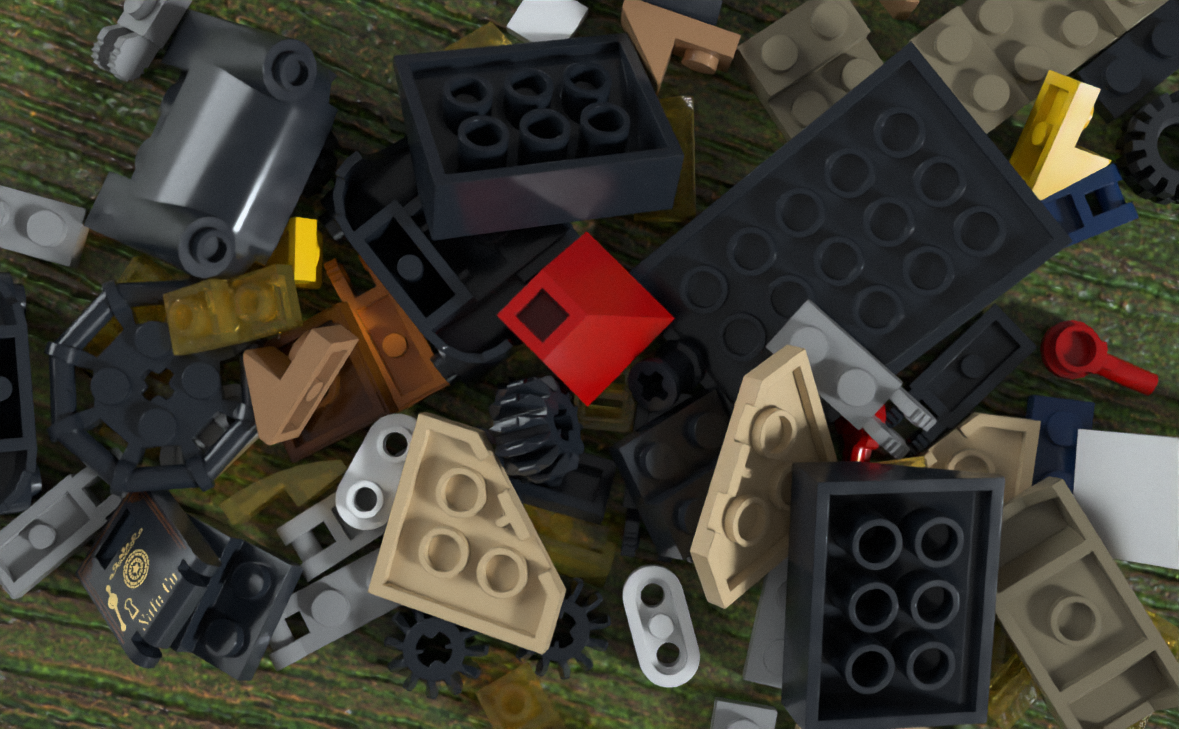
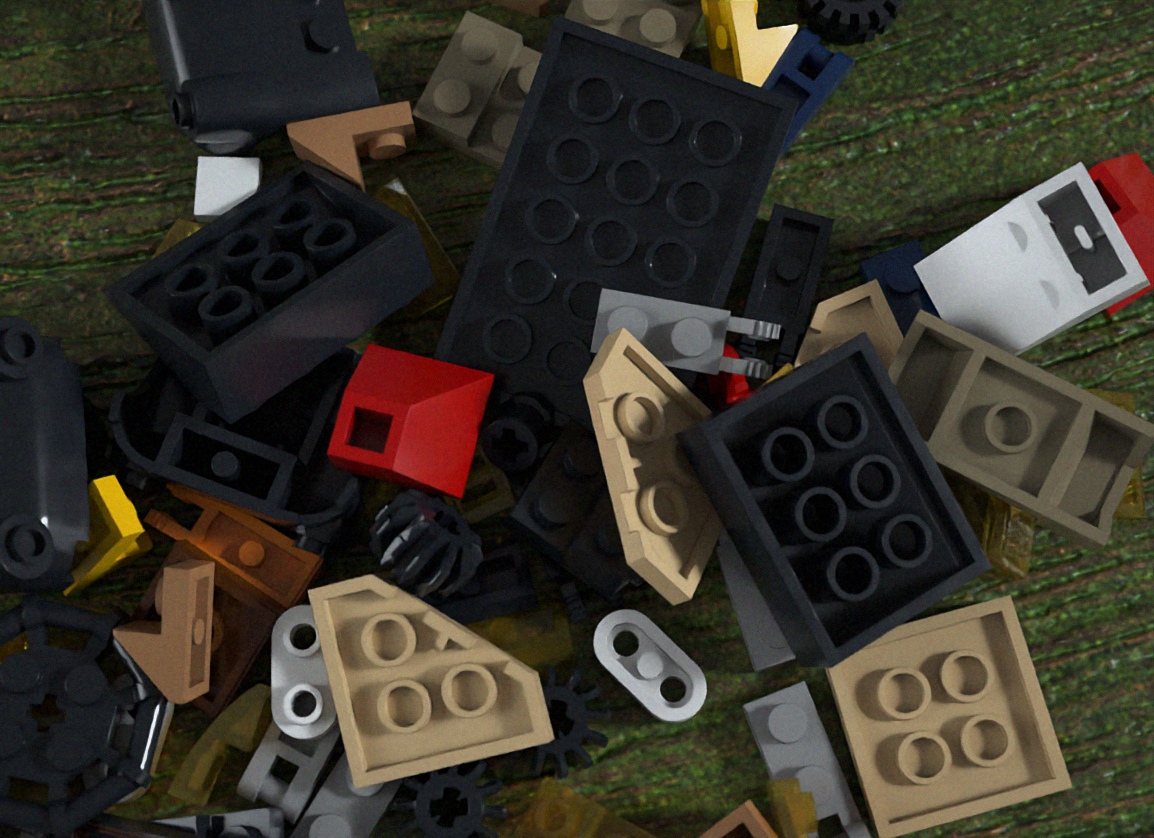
camera: 25 degrees left, 10 degrees down
clear yellow slope [163,264,303,356] -> none
red plate [1040,320,1158,396] -> none

